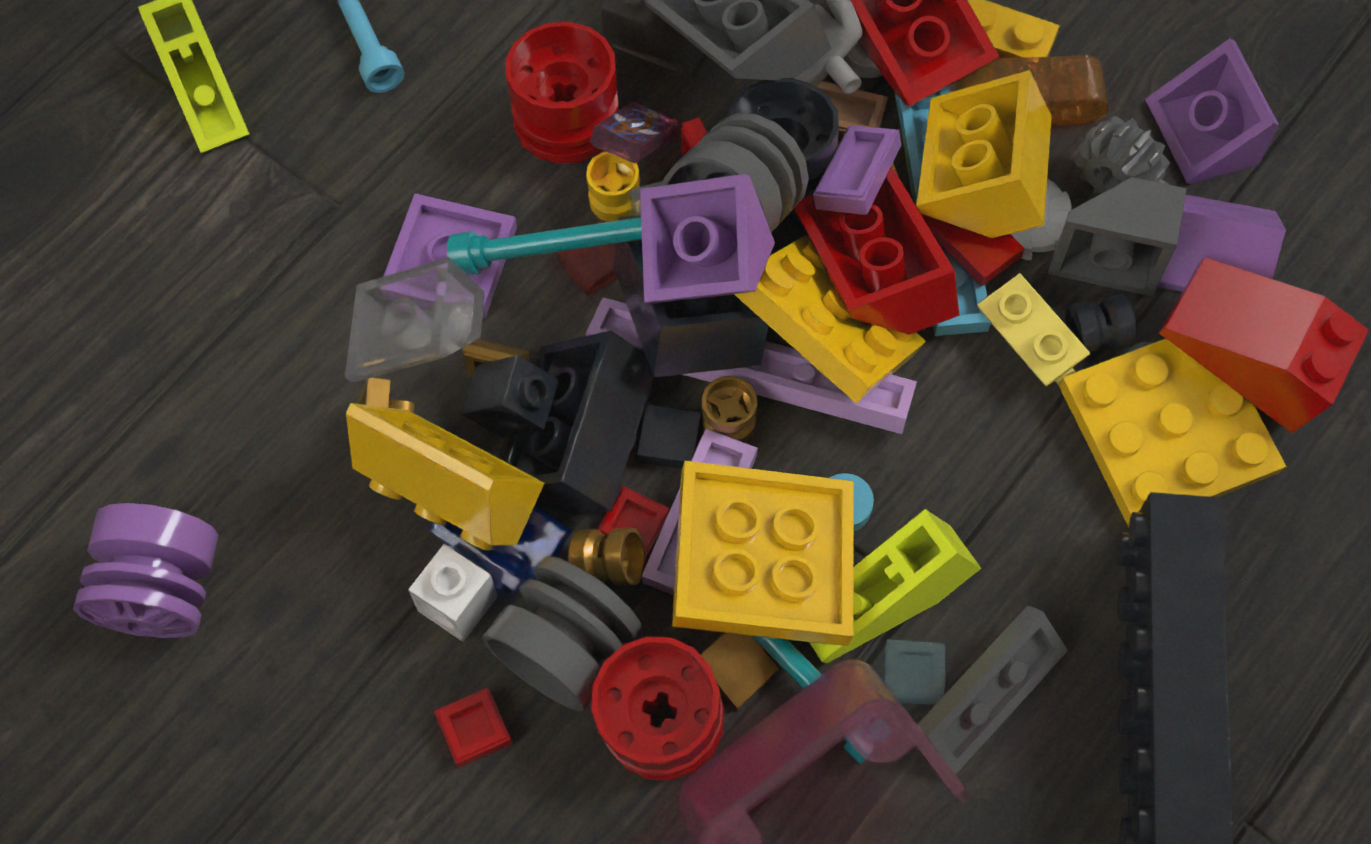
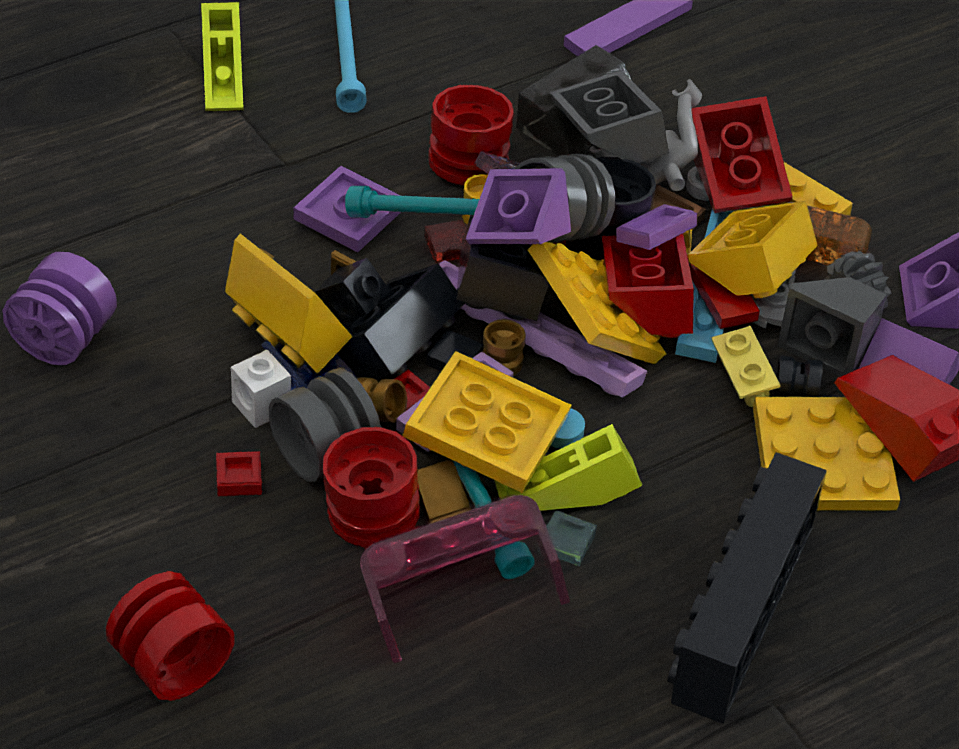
camera: 15 degrees right, 20 degrees down
clear slope [345,257,485,383] -> none
dark grey plate [913,605,1068,776] -> none

